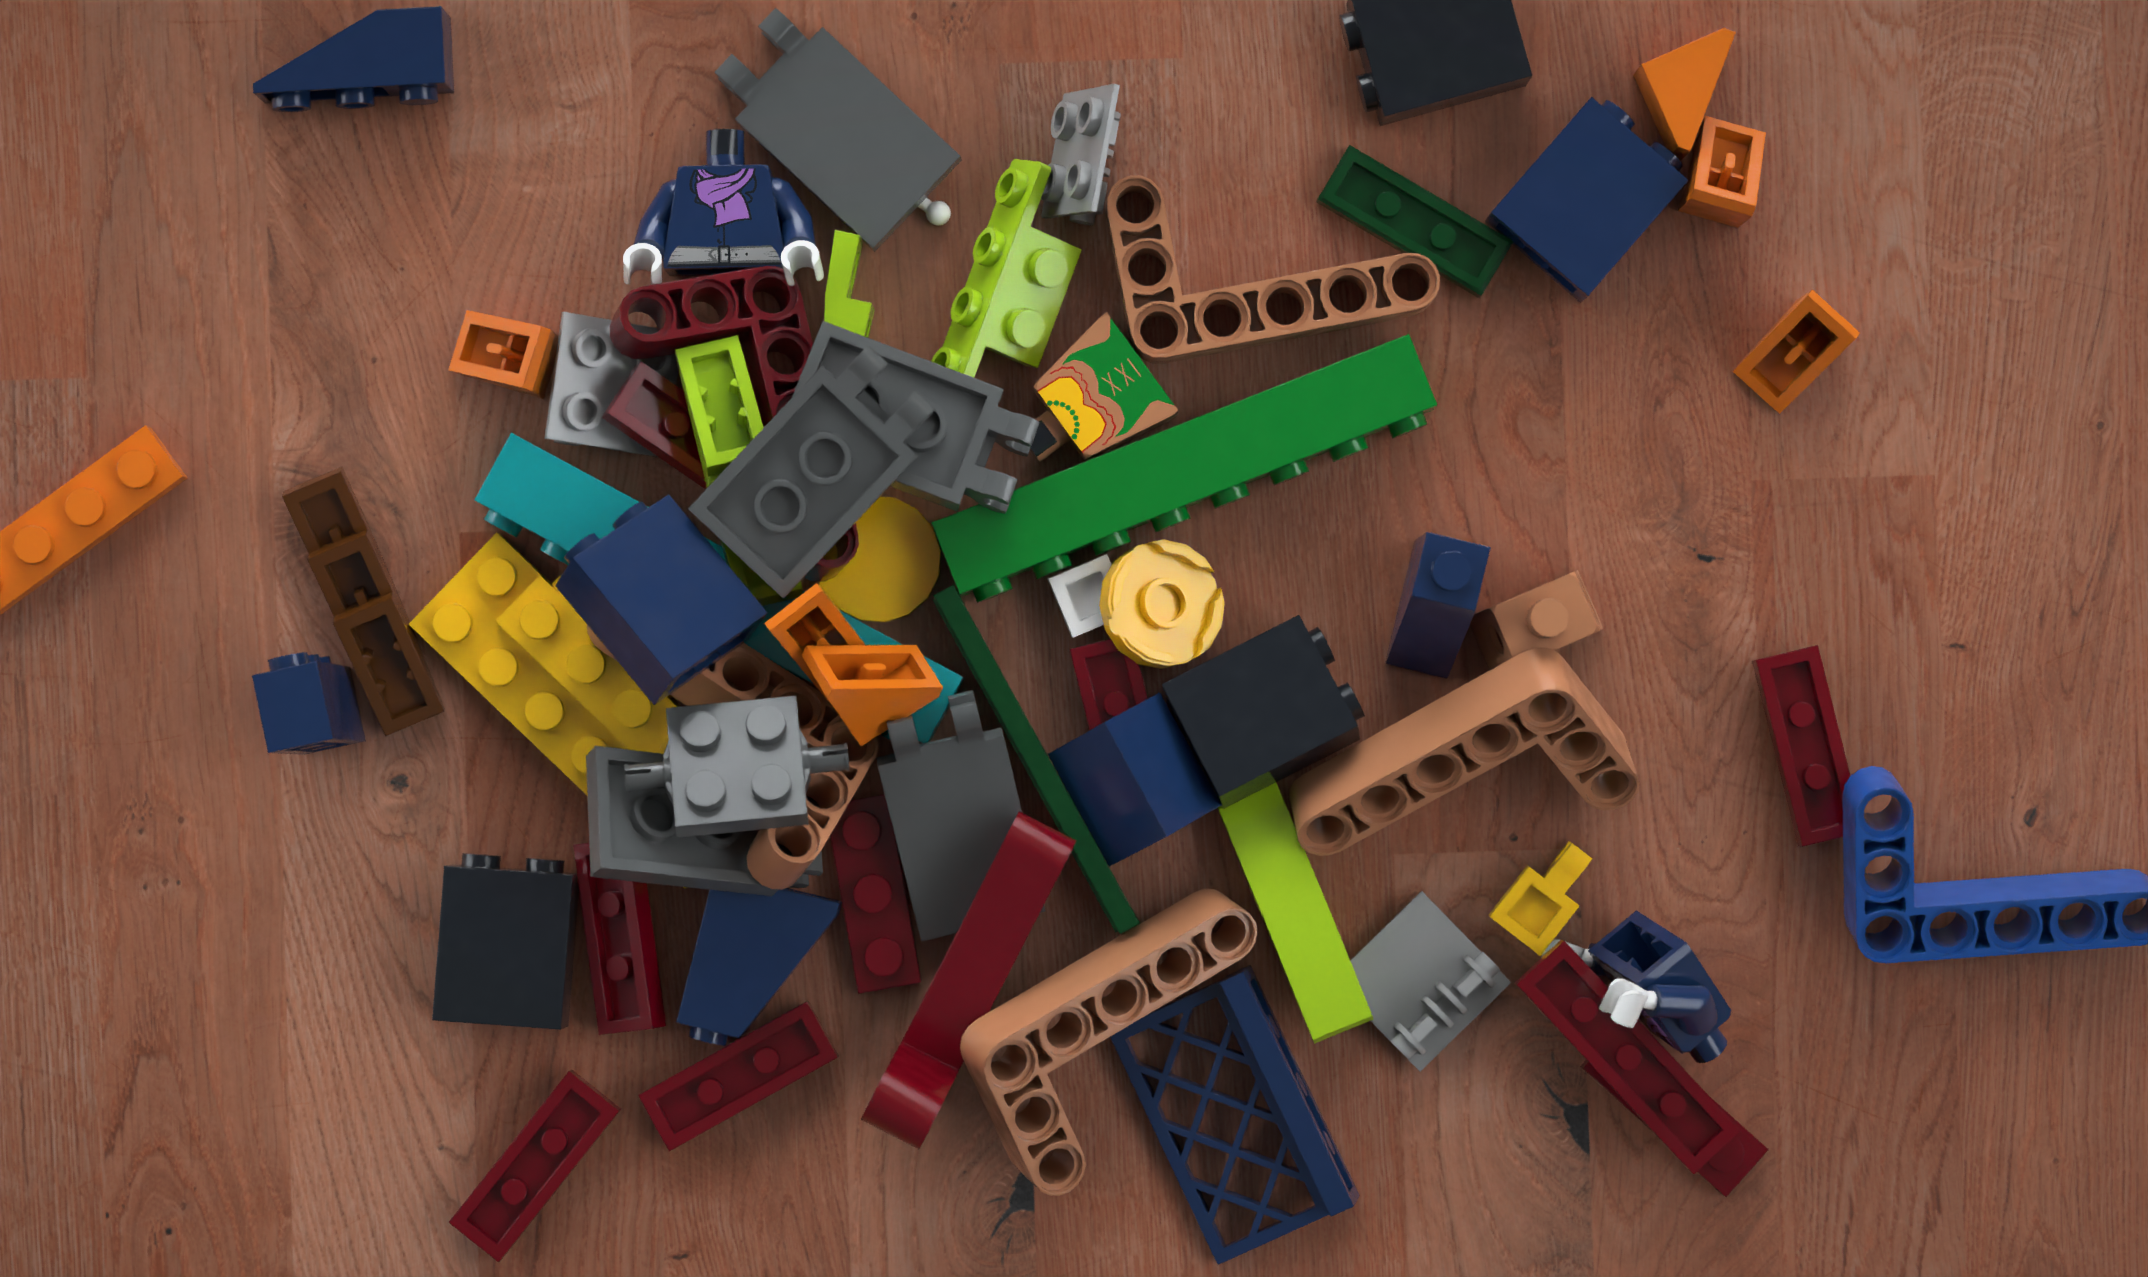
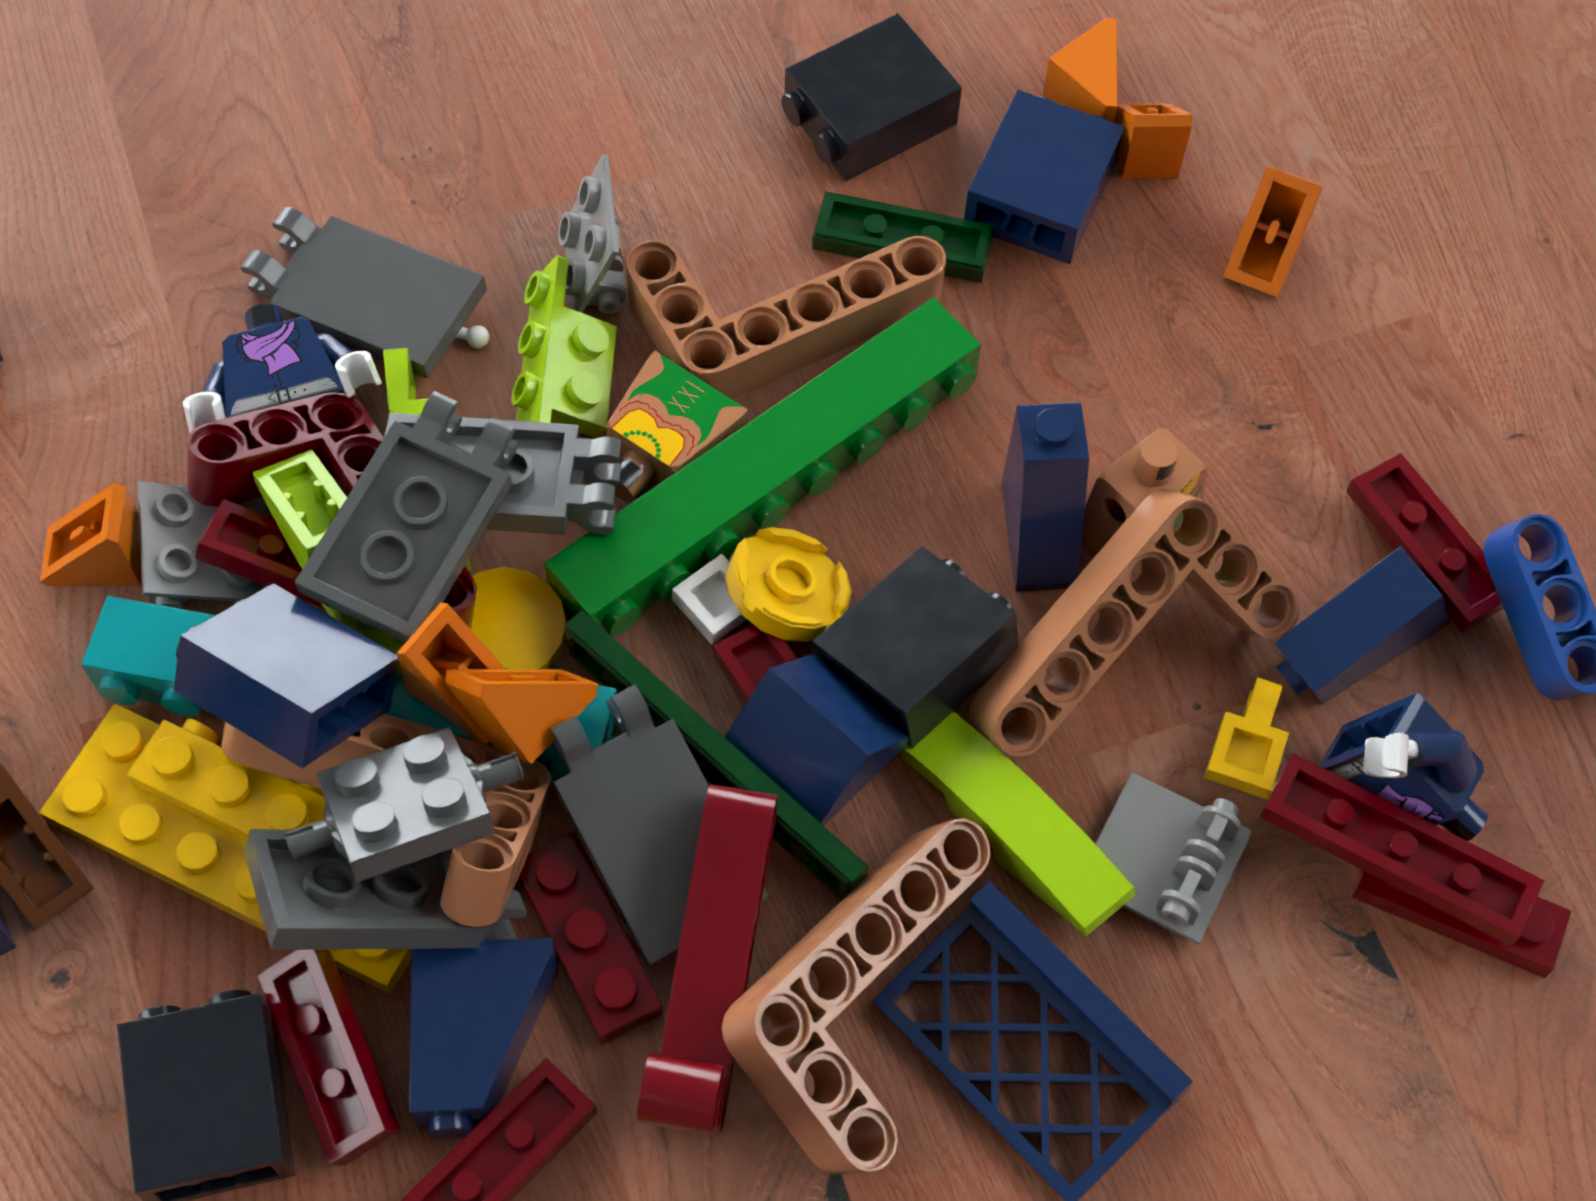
camera: 20 degrees left, 25 degrees down
none -> dark blue slope [1274,547,1450,704]

